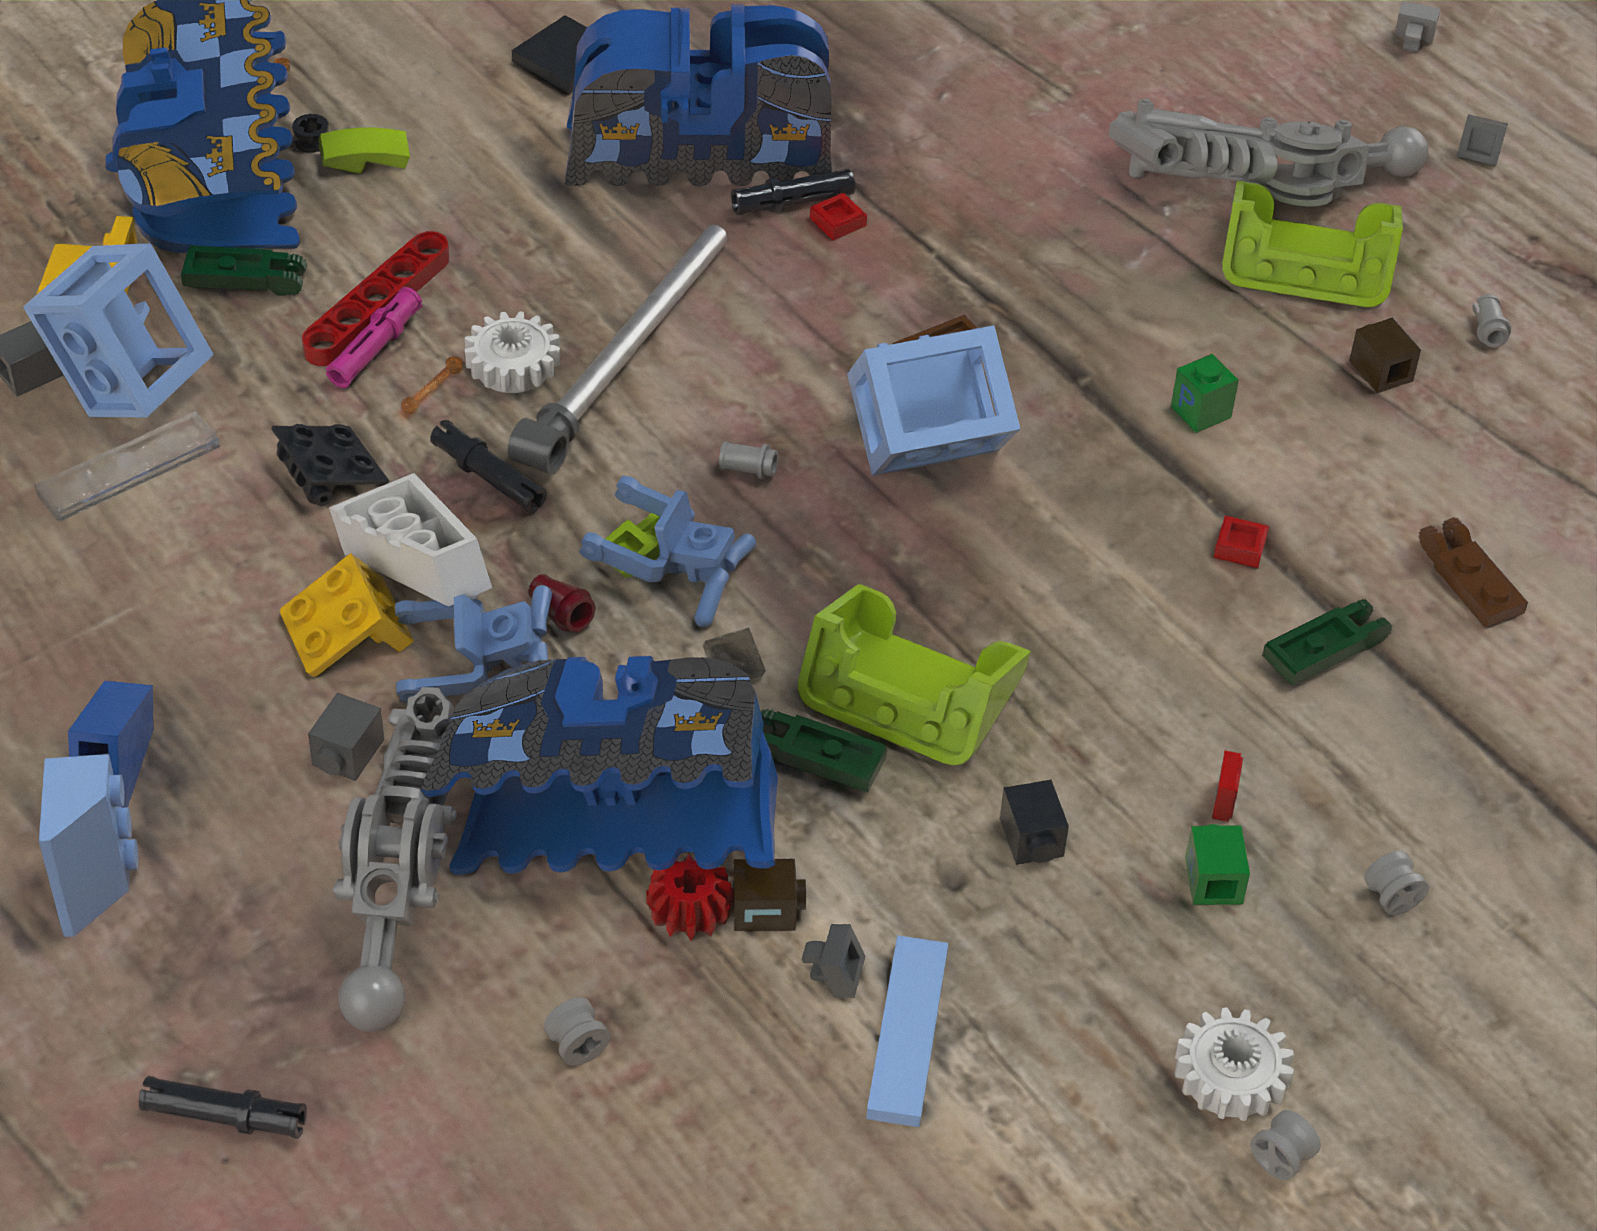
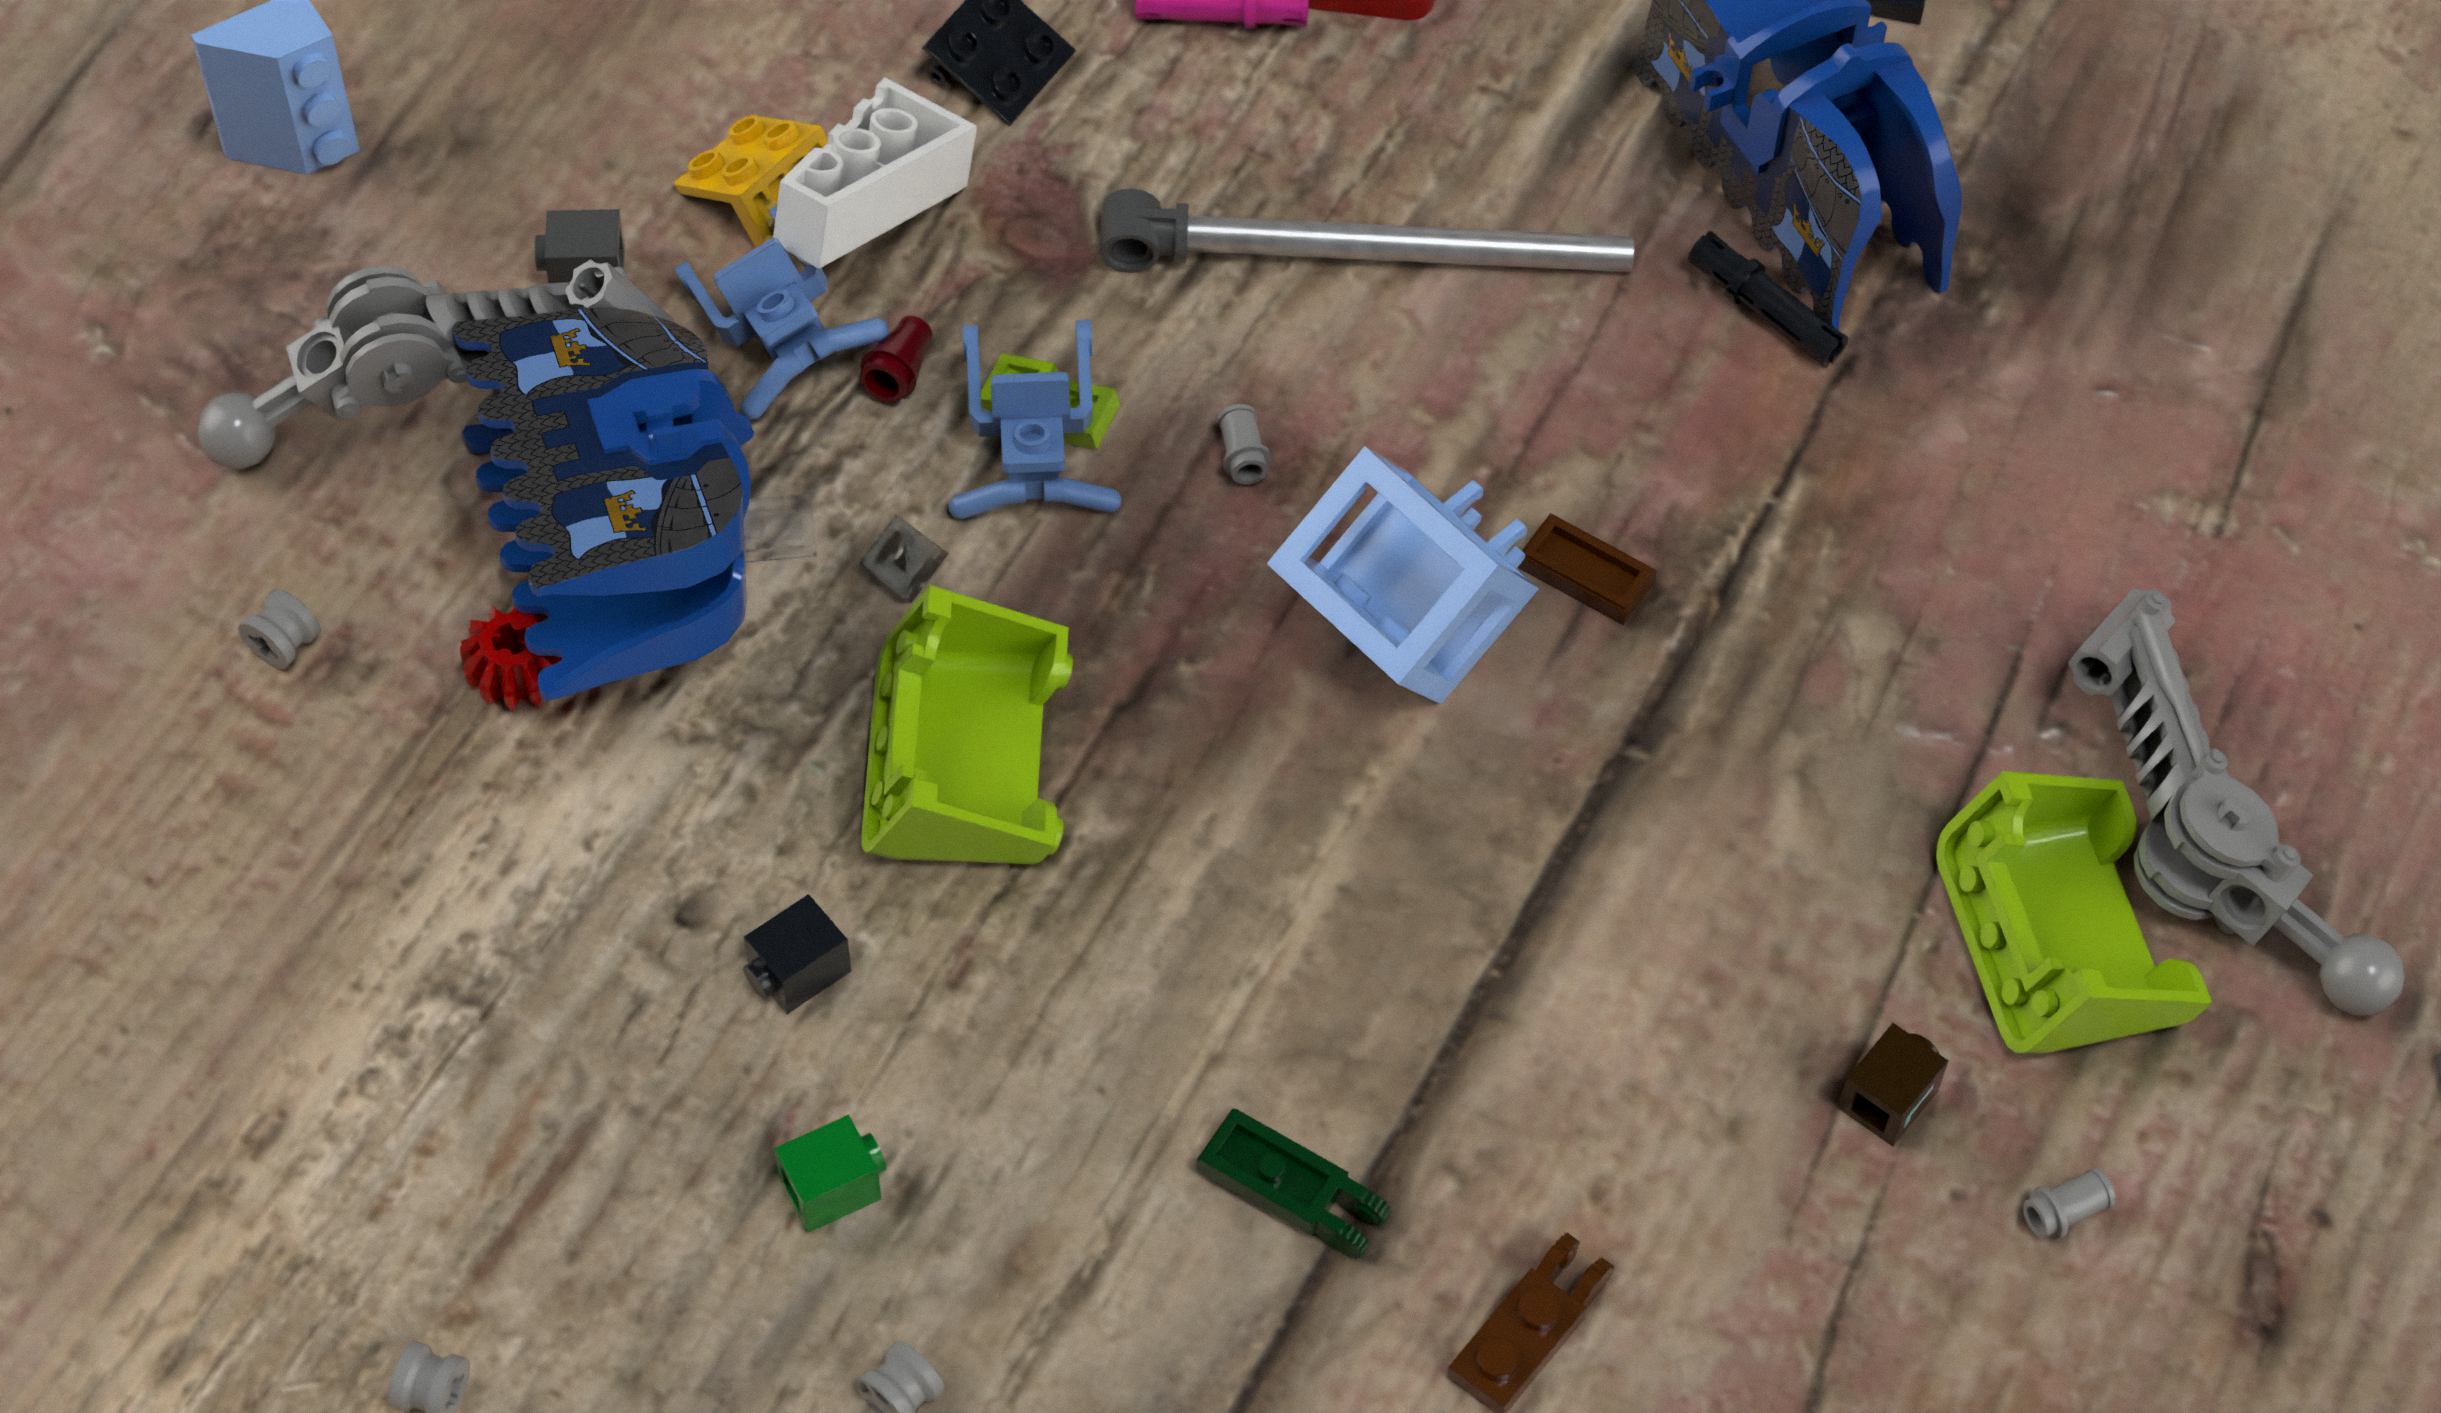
camera: 65 degrees right, 10 degrees up
blue slope [68,681,154,808] -> none
black pin [139,1076,307,1139] -> none
clear orange hinge [401,356,463,414] -> none
black pin [430,420,547,514] -> none
white gear [464,311,560,393] -> none
dark brown brick [733,859,806,931] -> none
dark green hinge [761,708,887,792] -> none
dark grey tile [801,924,866,998] -> none
red tile [809,193,867,241] -> none
light blue tile [866,935,948,1127] -> none
green brick [1171,354,1239,433] -> none
white gear [1174,1007,1294,1121] -> none
red tile [1212,750,1243,822] -> none
red tile [1213,515,1269,568] -> none

